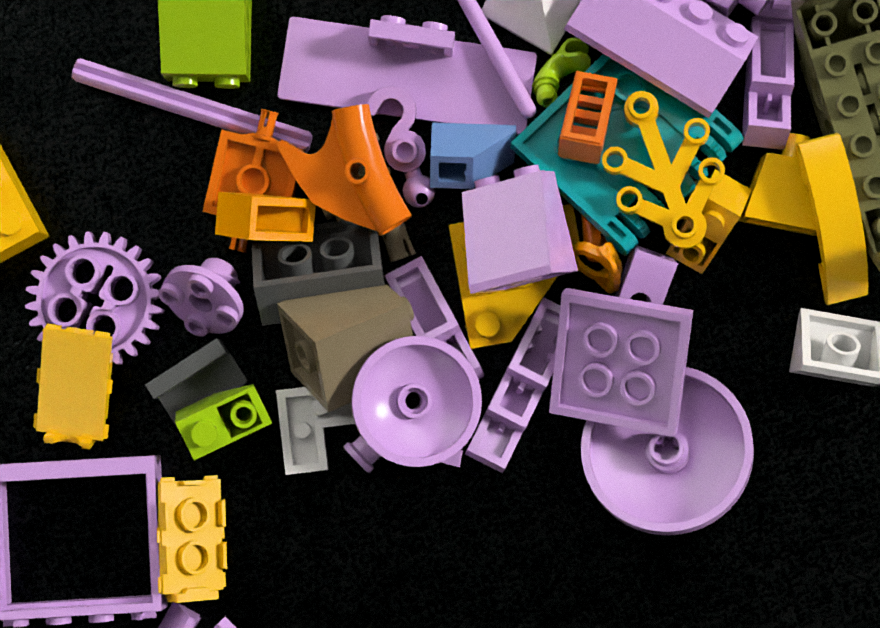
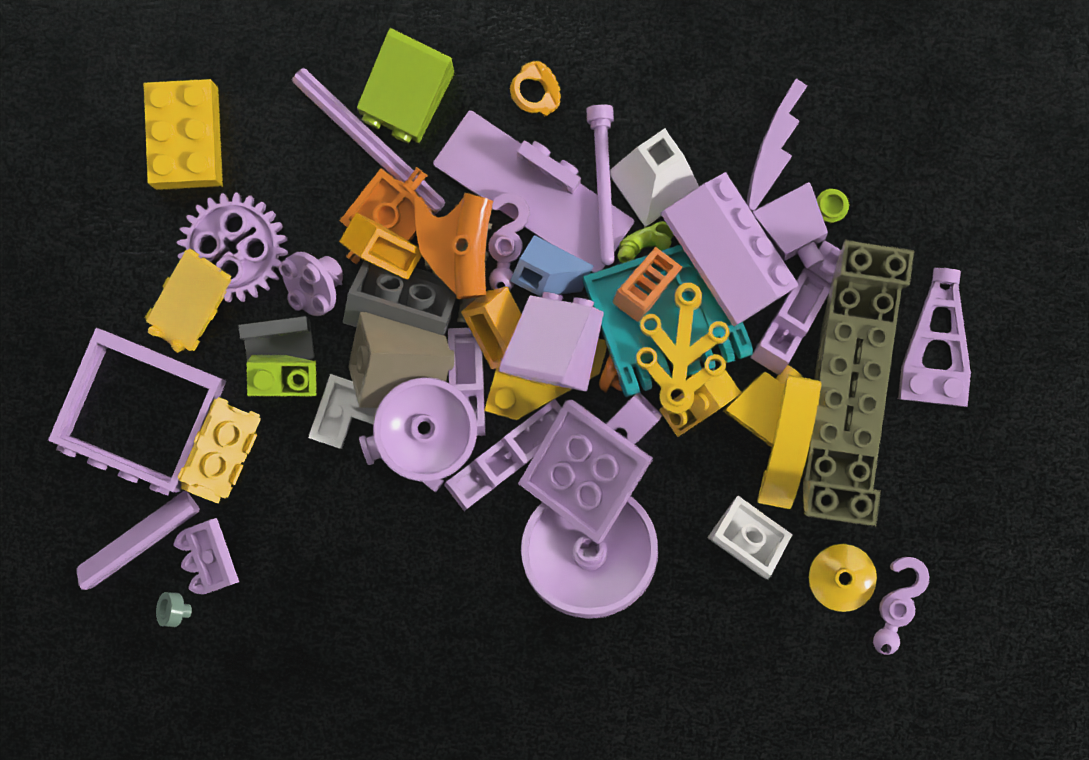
camera: 25 degrees right, 0 degrees up
light orange piece [573,241,622,294] -> none
none -> light orange slope [461,286,522,369]

